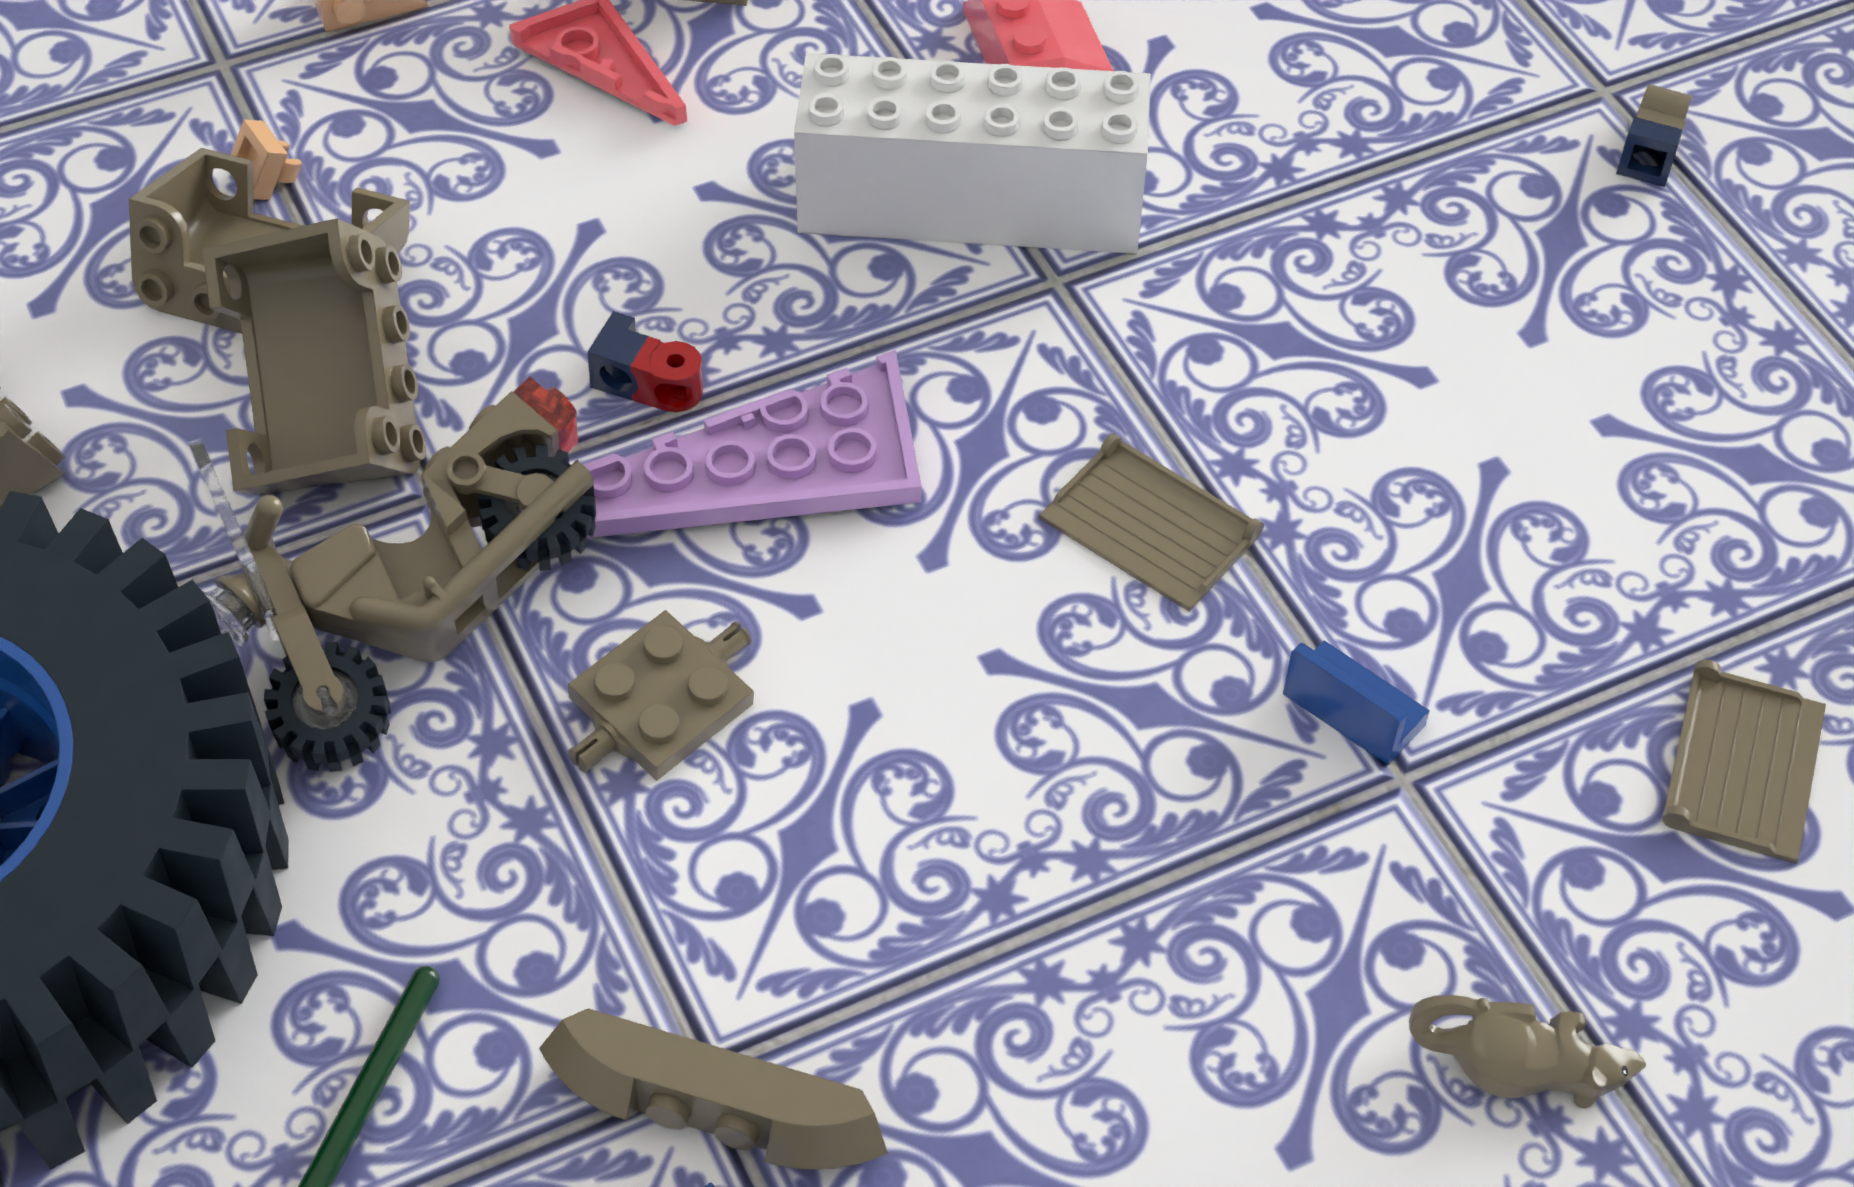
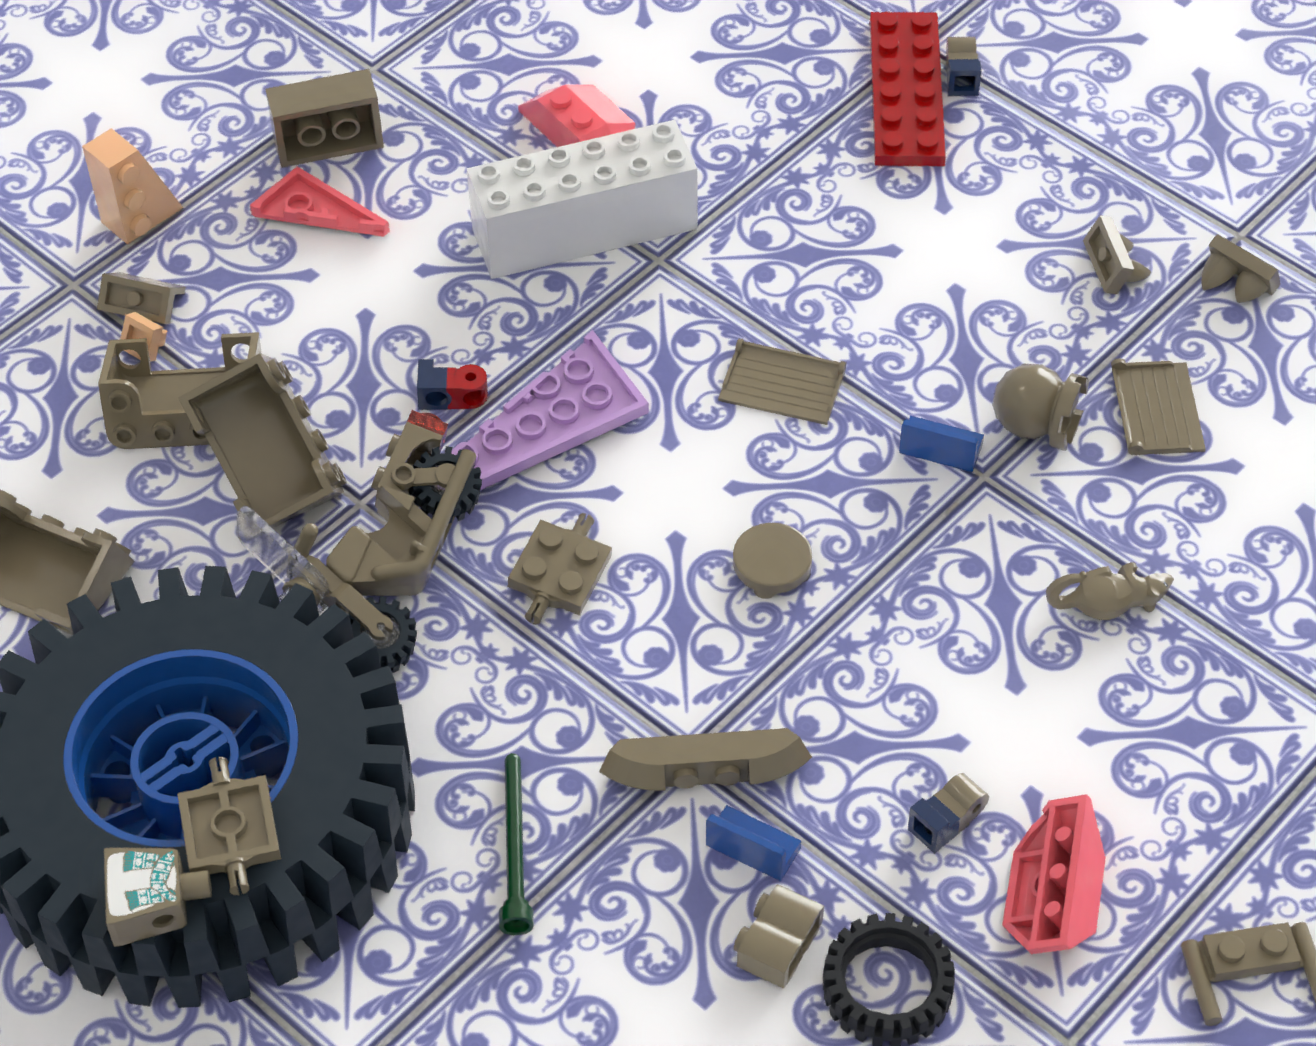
camera: 20 degrees left, 0 degrees up
none -> dark tan panel [97,272,186,324]
none -> dark tan tile [733,523,812,599]
none -> red plate [870,12,946,166]
none -> dark tan tile [992,364,1089,451]
none -> dark tan tile [1083,215,1151,294]

